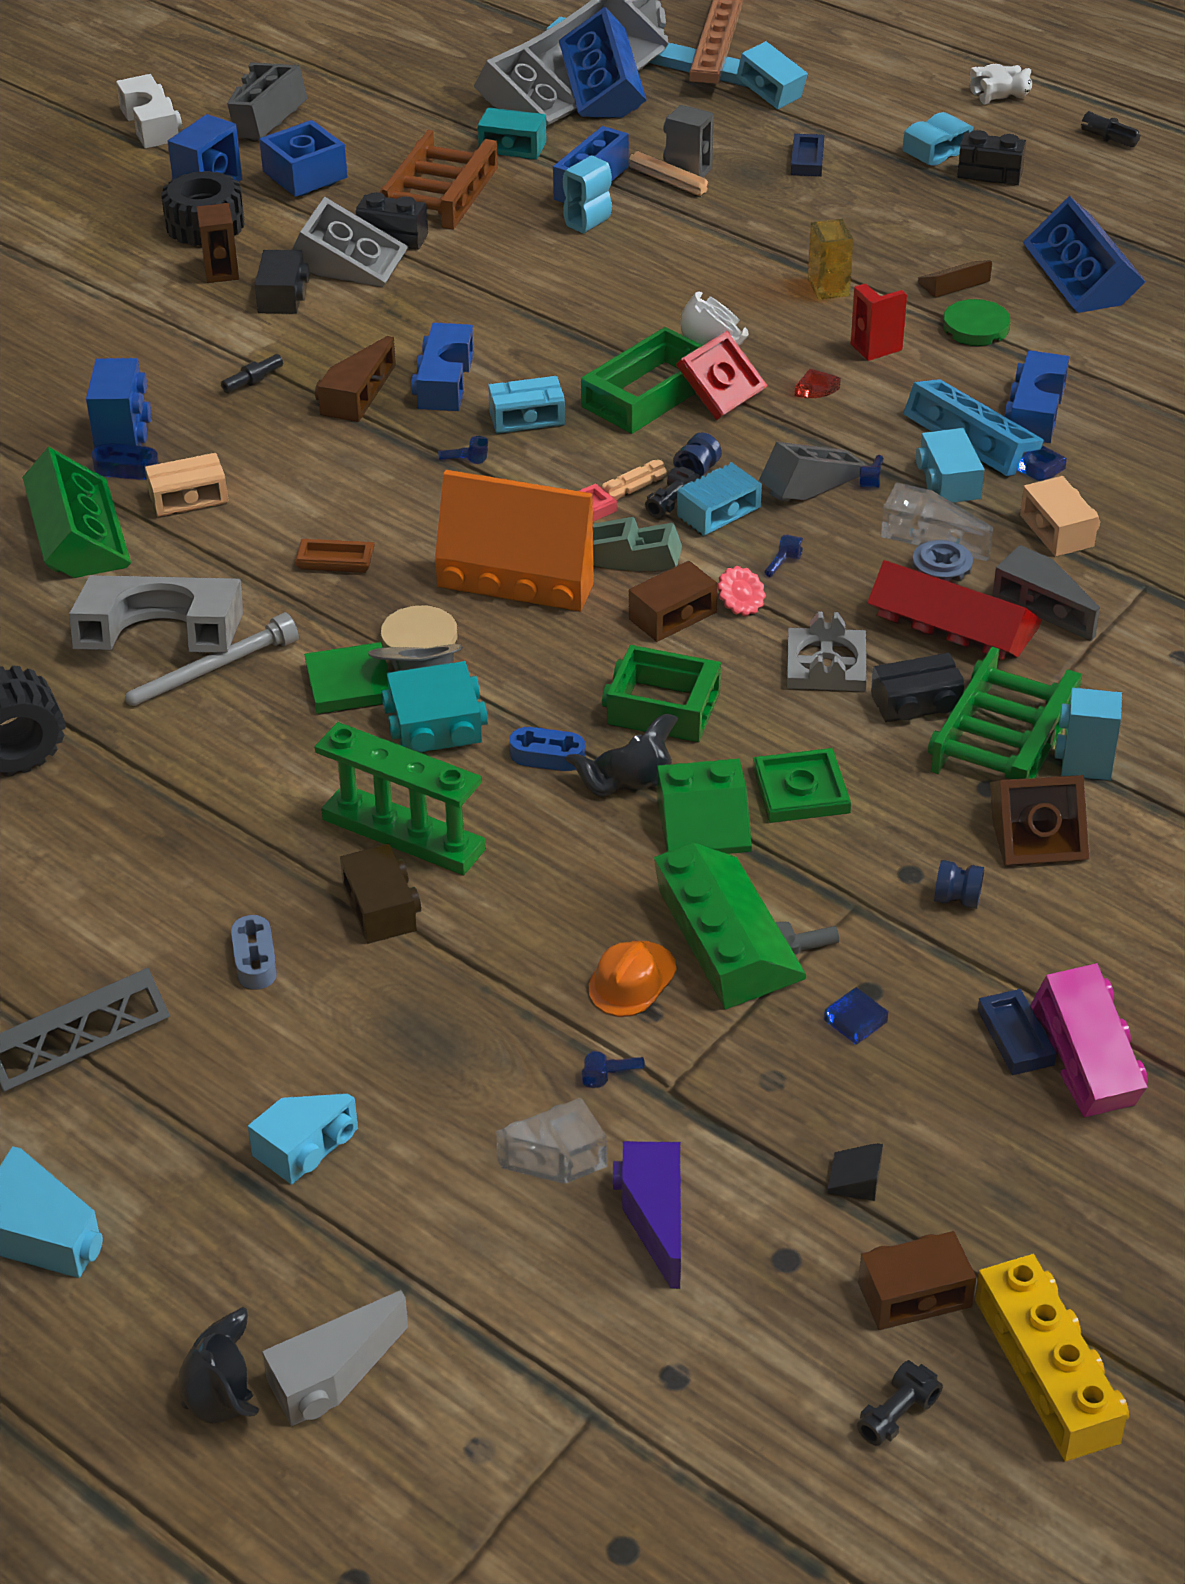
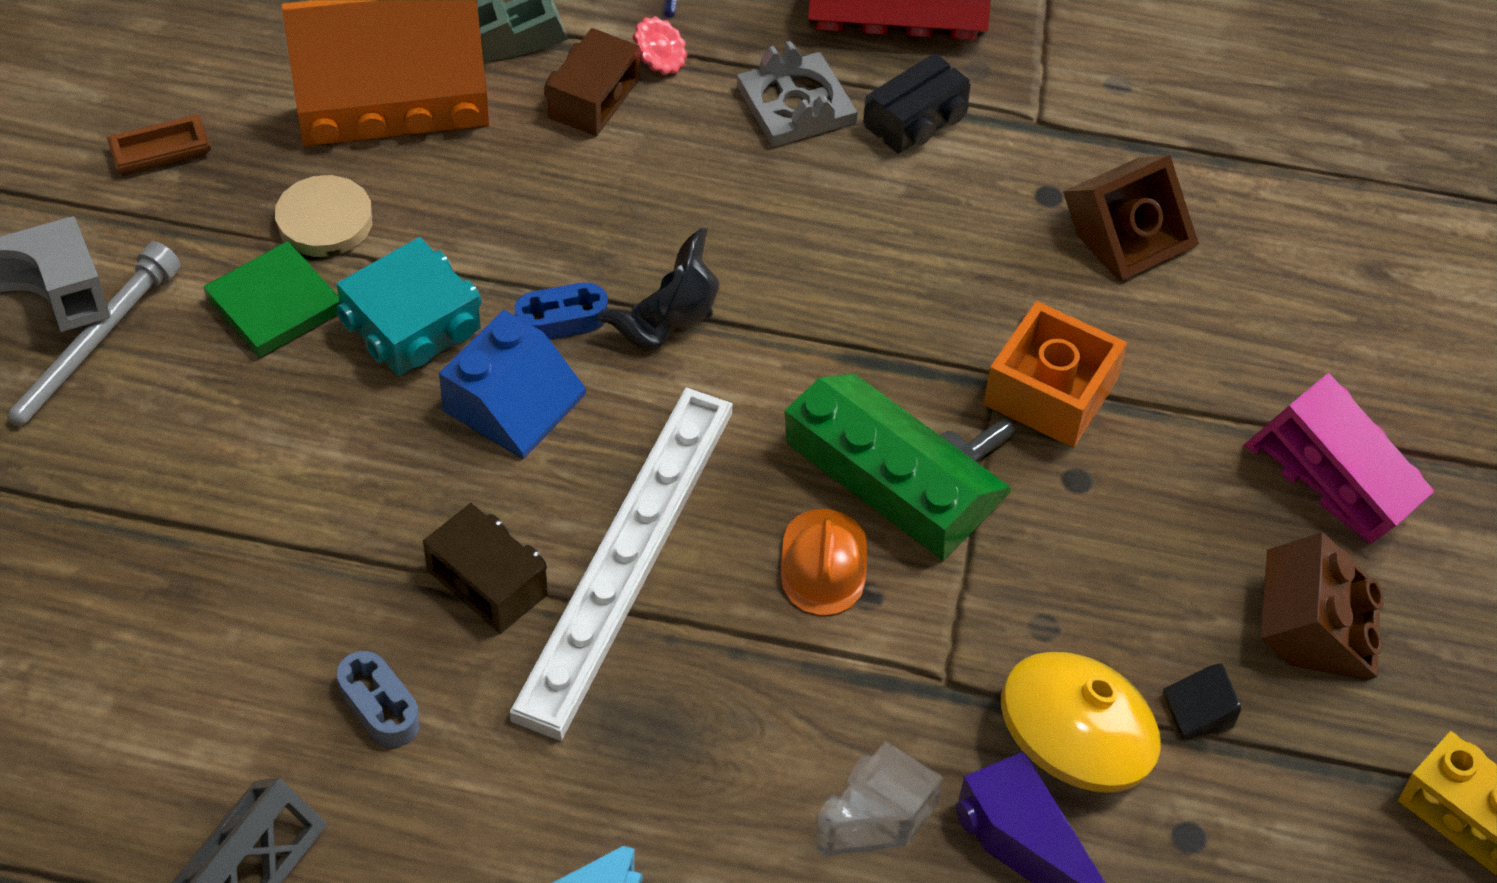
camera: 30 degrees left, 10 degrees up
green fence [314,722,486,876] -> none
dark grey piece [368,644,463,672] -> none
clear blue hand [582,1051,645,1088] -> none
green window [602,645,721,742] -> none
green slope [657,758,752,854] -> none
green tile [753,748,851,823] -> none
clear blue tile [824,987,889,1045] -> none
reddish brown brick [858,1231,976,1330] -> none
green fence [928,647,1082,780] -> none
dark blue wheel [934,860,984,909] -> none
dark blue tile [977,989,1057,1075] -> none
medium azure brick [1055,688,1122,781] -> none
none -> blue slope [439,309,586,460]
none -> white tile [510,387,733,741]
none -> orange brick [983,300,1127,448]
none -> yellow dish [1001,652,1161,793]
none -> reddish brown slope [1260,532,1384,680]

